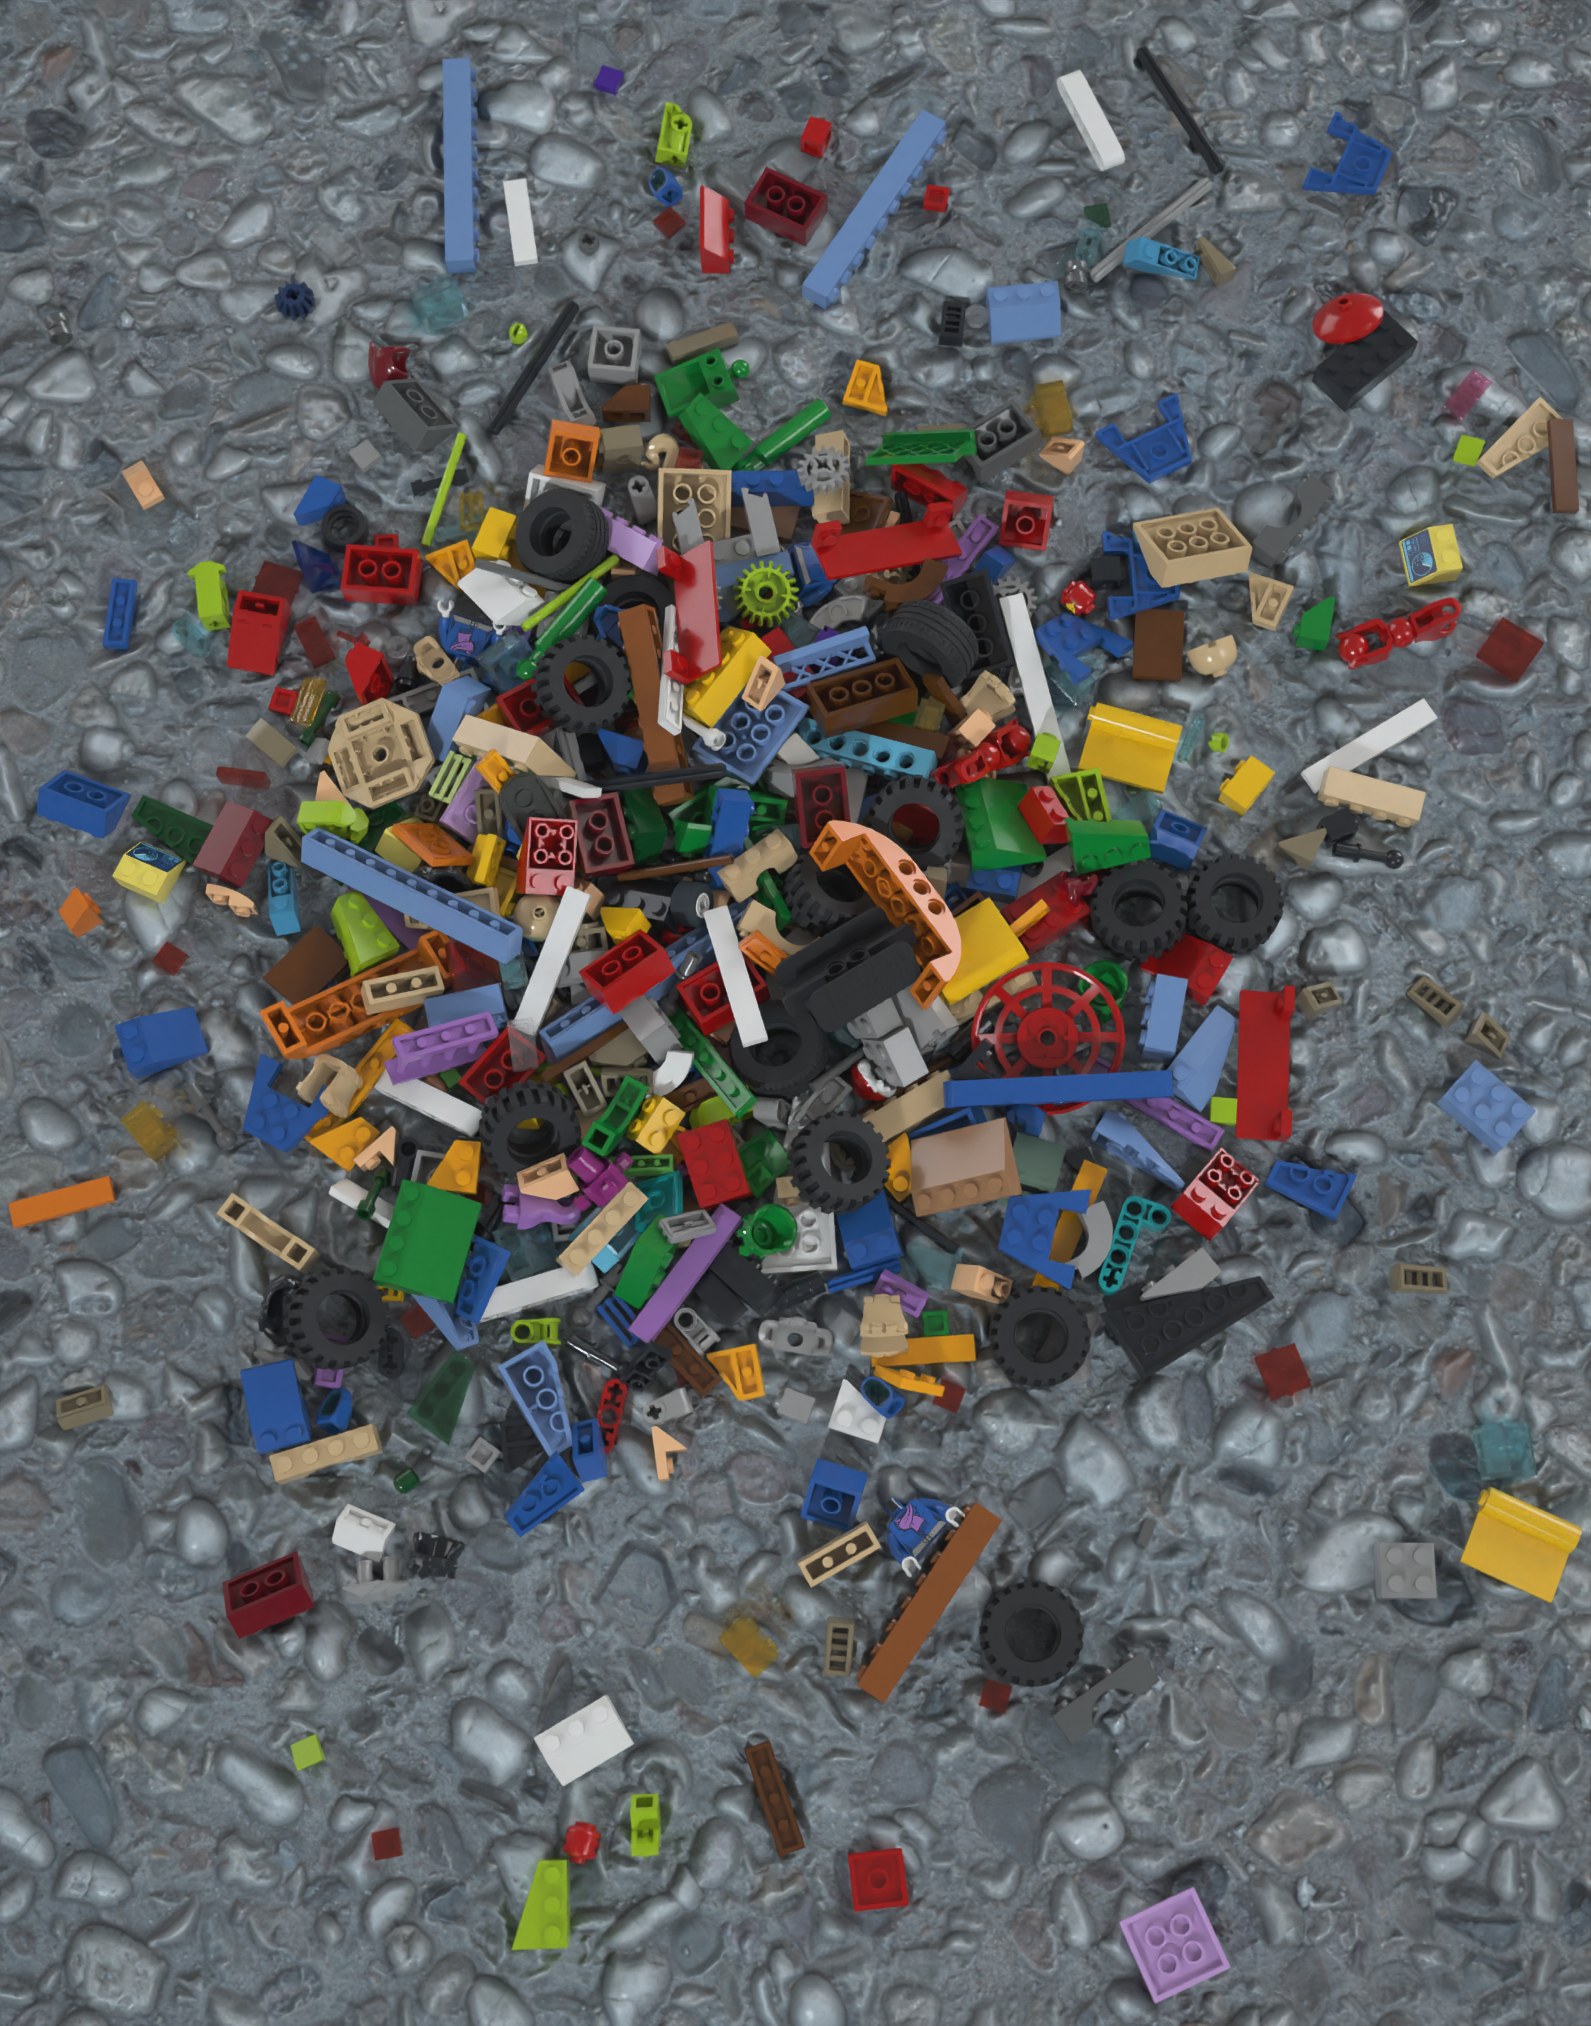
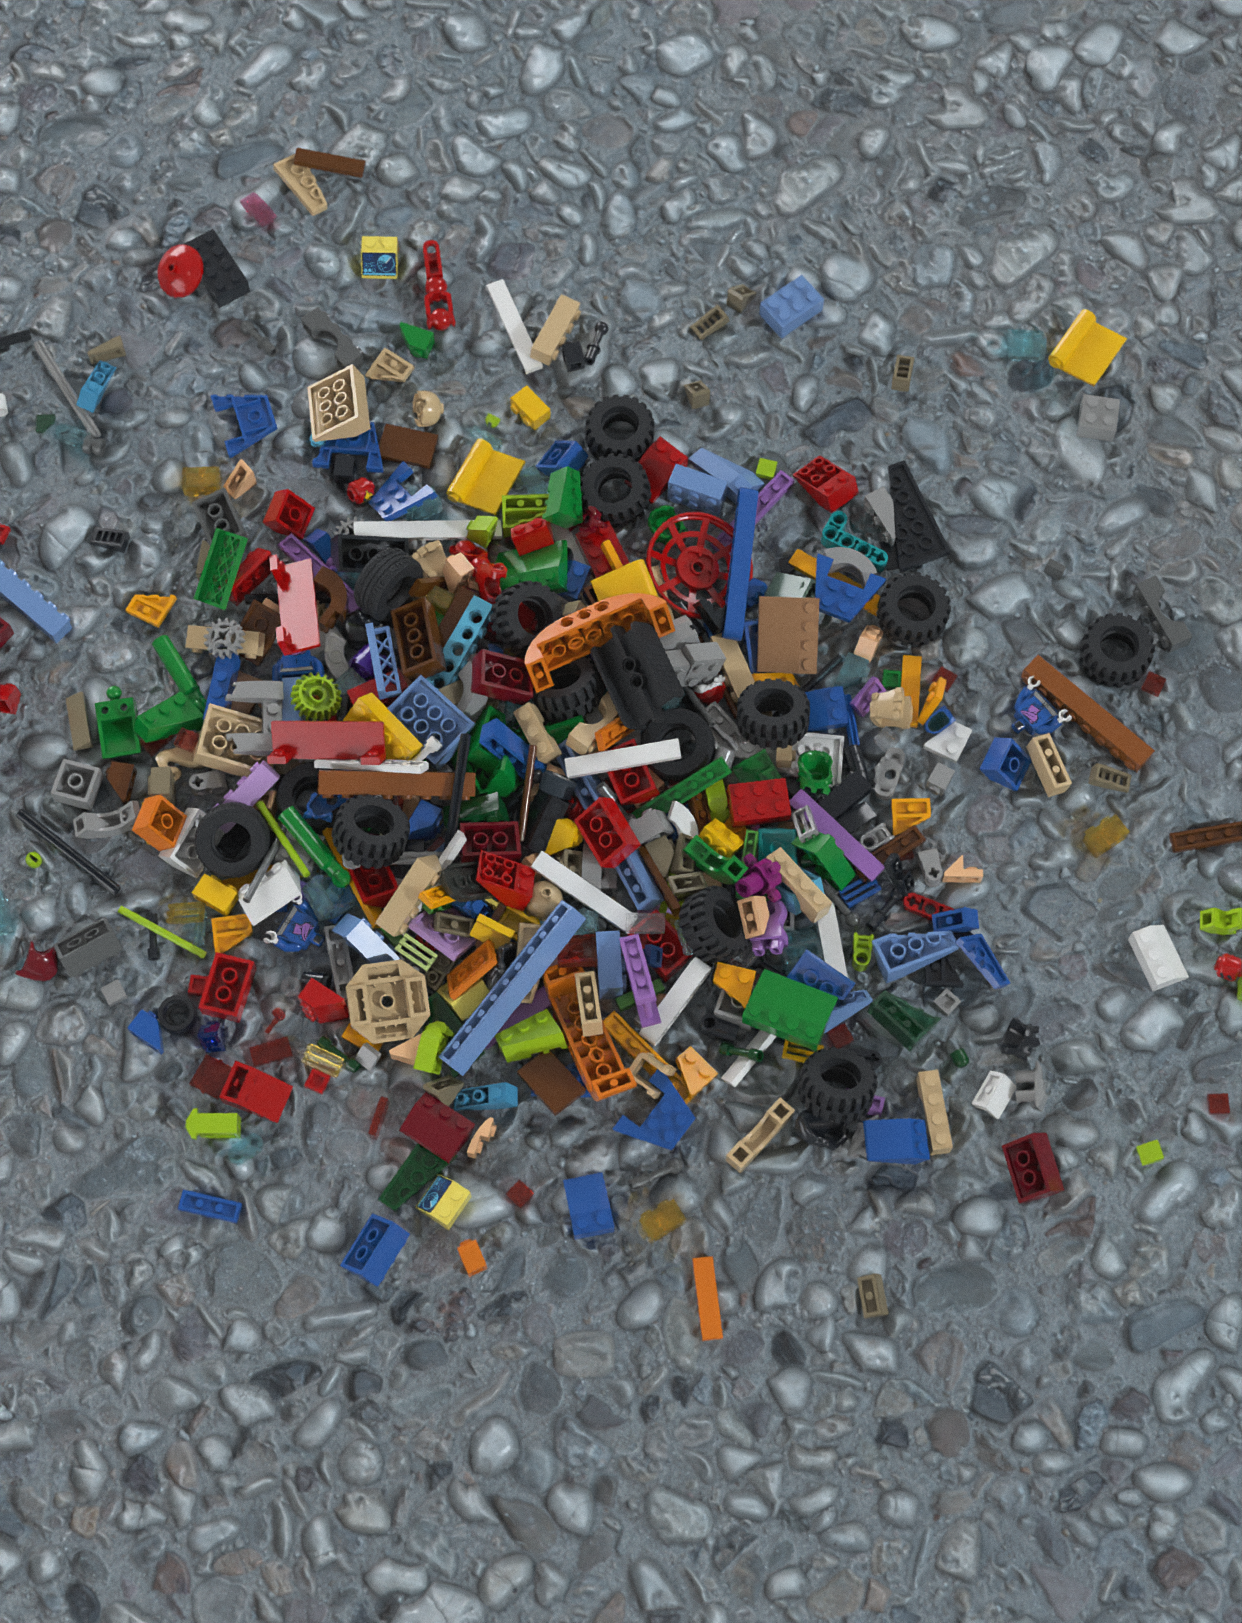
camera: 85 degrees left, 5 degrees down
light nougat slope [121,460,165,510] -> none
dark tan slope [246,718,299,767] -> none
blue rock [316,1388,353,1435] -> none
light nougat slope [353,1126,399,1173] -> none
tan piece [413,636,460,686] -> none
light nougat slope [742,655,785,711] -> none
medium blue slope [986,281,1061,344] -> none
medium blue wedge [1090,1110,1185,1193] -> none
red bracket [1235,986,1295,1142] -> none
clear red piece [1254,1343,1312,1401] -> none
blue wing [1264,1160,1357,1220] -> none
dark tan slope [1274,828,1327,870] -> none
blue wing [1302,111,1392,195] -> none
lime slope [1453,435,1485,467] -> none
clear red tile [1476,617,1544,683] -> none
none -> dark blue tile [643,944,663,968]

